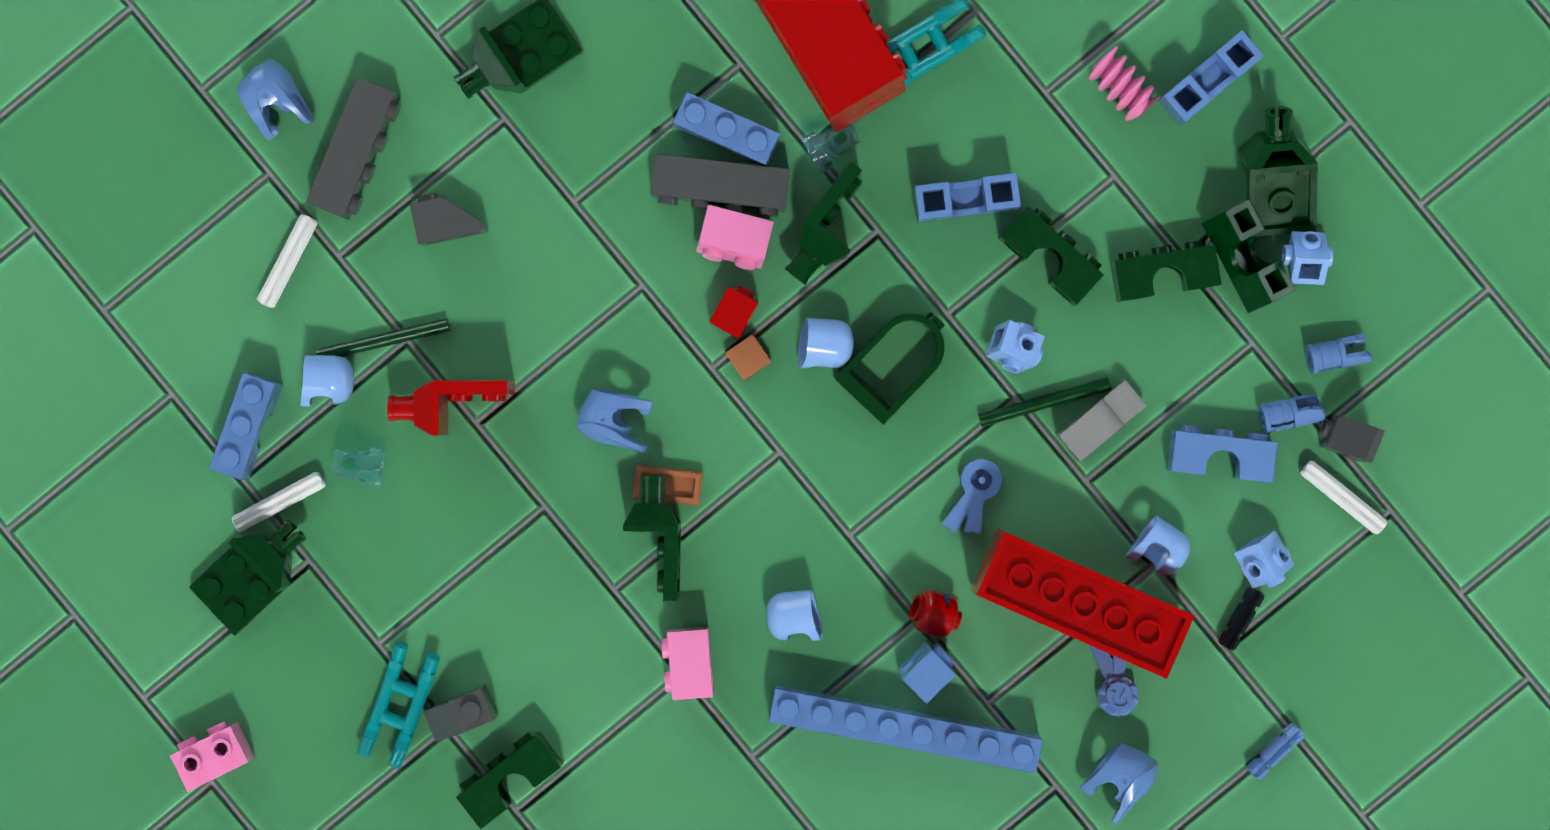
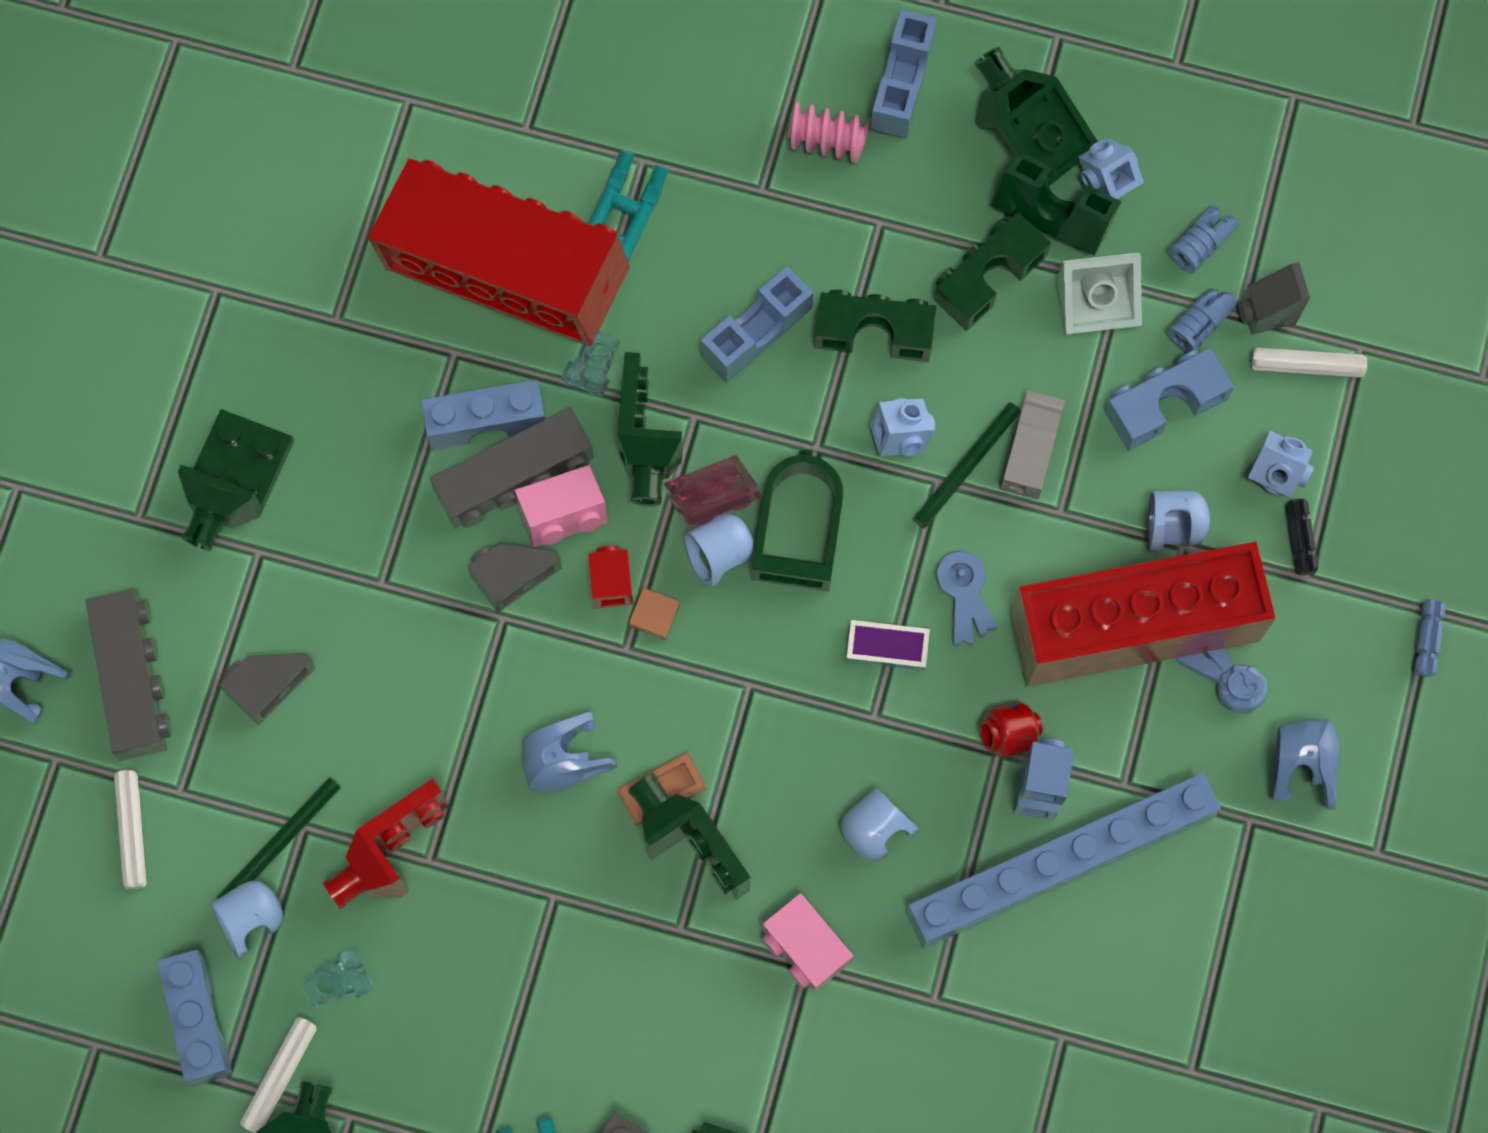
camera: 40 degrees left, 15 degrees down
none -> dark grey slope [468,543,562,613]
none -> clear pink plate [664,455,761,527]
none -> dark purple tile [846,620,930,671]
none -> light aqua slope [1057,252,1142,334]

